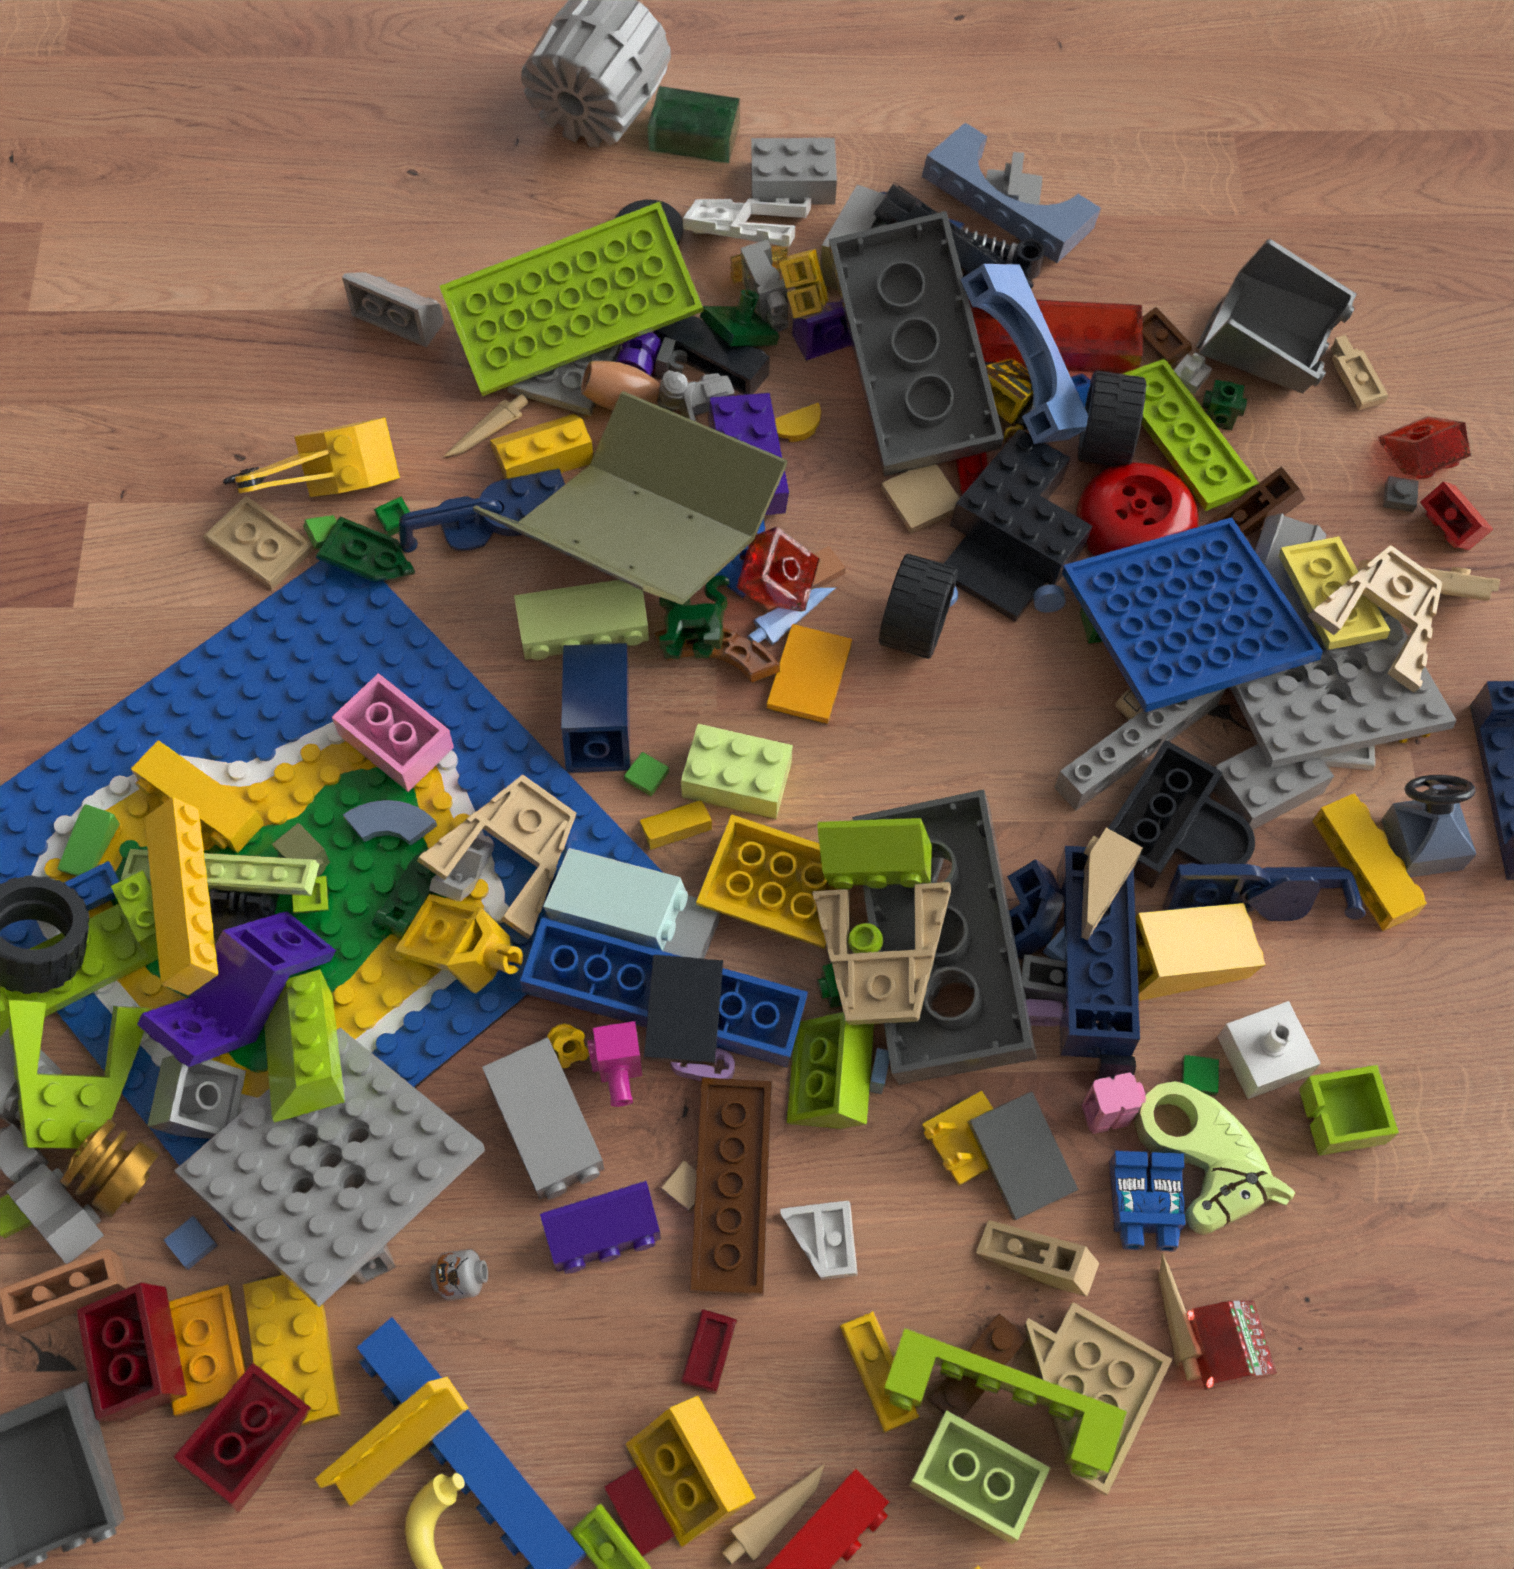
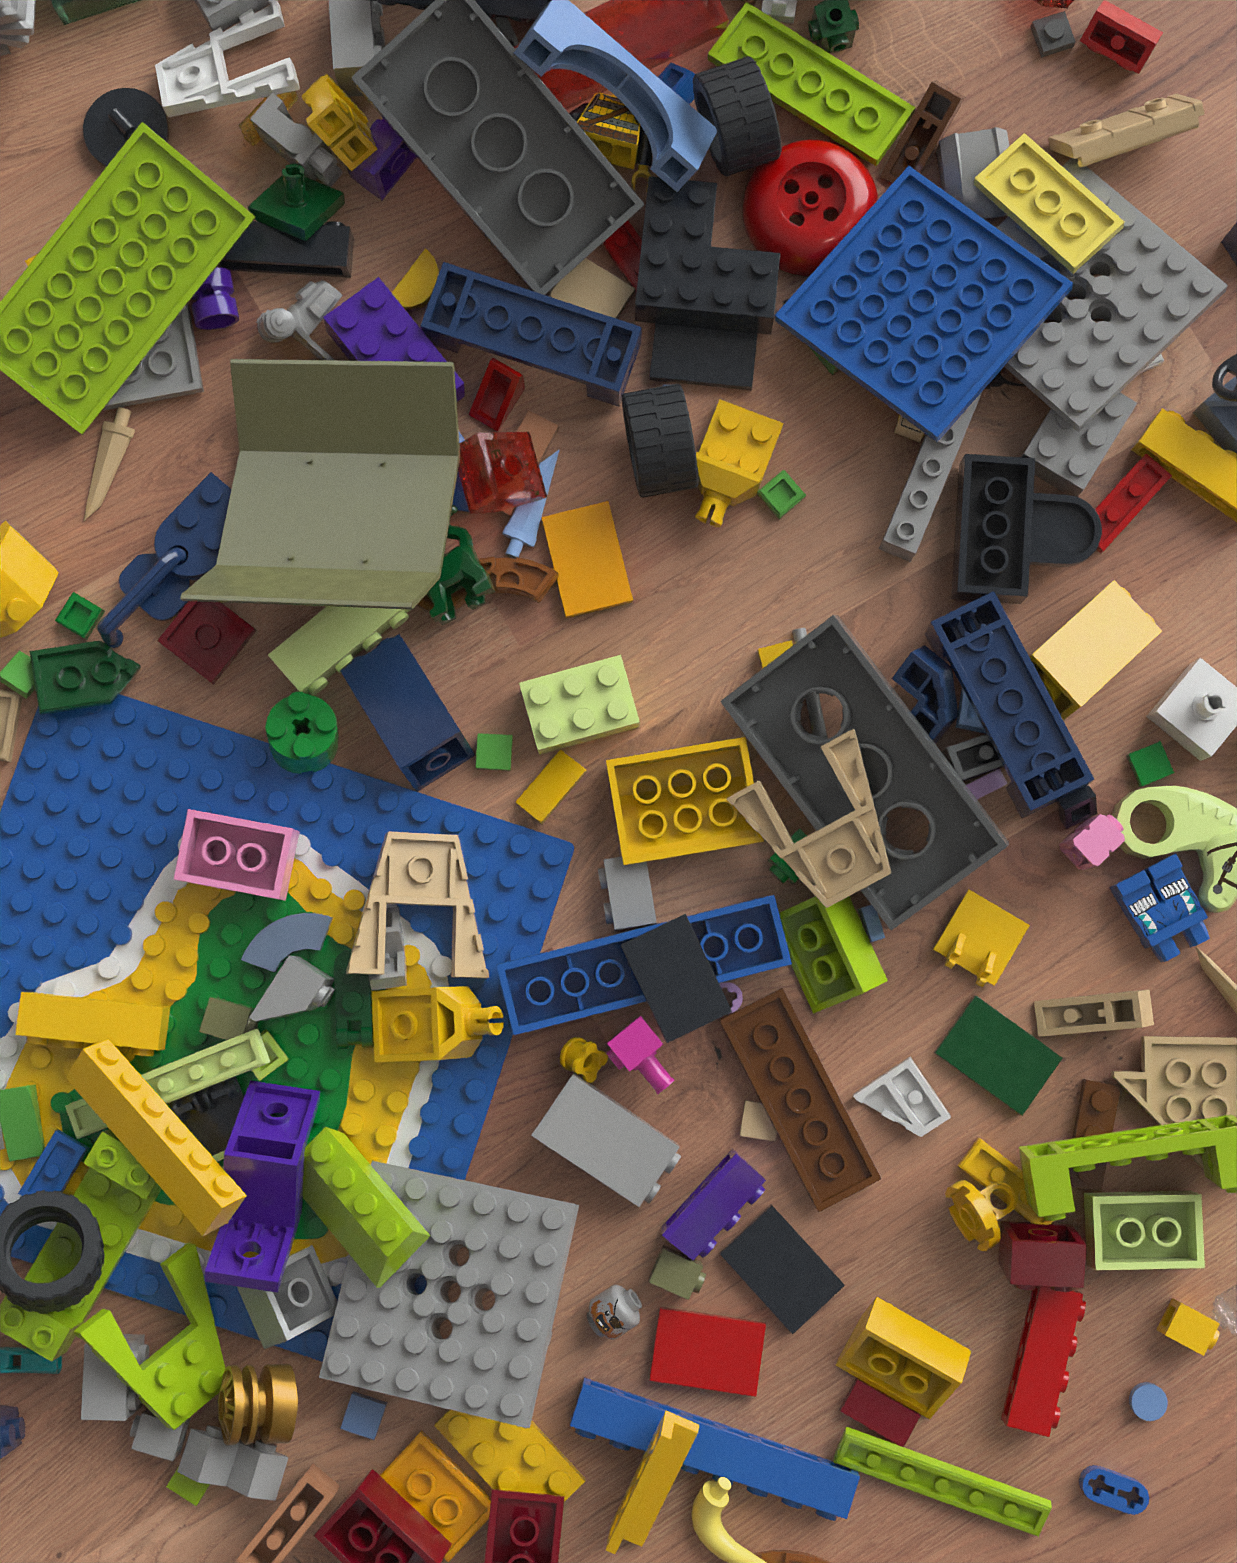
camera: 25 degrees left, 20 degrees up
yellow slope [489,414,593,479] -> none
light aqua brick [543,848,688,951] -> none
nougat piece [581,361,660,411] -> none
dark grey tile [655,337,688,379] -> none
dark red tile [681,1309,737,1394] -> none
tan bar [722,1465,824,1565] -> none
lime slope [818,818,932,889] -> none
lime plate [848,923,883,953] -> none
dark grey tile [967,1091,1079,1220] -> none
medium blue tile [1033,585,1066,612] -> none
tan slope [1081,828,1142,941] -> none
dark blue plate [1163,863,1366,921] -> none
tan wing [1308,545,1442,693] -> none
none -> dark red plate [157,601,257,685]
none -> light grey slope [249,956,335,1021]
none -> green brick [265,691,339,774]
none -> dark blue plate [420,262,642,407]
none -> red slope [468,358,525,432]
none -> olive brick [649,1245,706,1300]
none -> red tile [649,1307,766,1397]
none -> yellow plate [695,399,784,527]
none -> black tile [719,1204,845,1334]
none -> bright green tile [757,470,806,520]
none -> dark green tile [934,995,1063,1116]
none -> yellow tile [945,1180,1017,1251]
none -> dark red brick [998,1221,1086,1292]
none -> red plate [1095,453,1172,554]

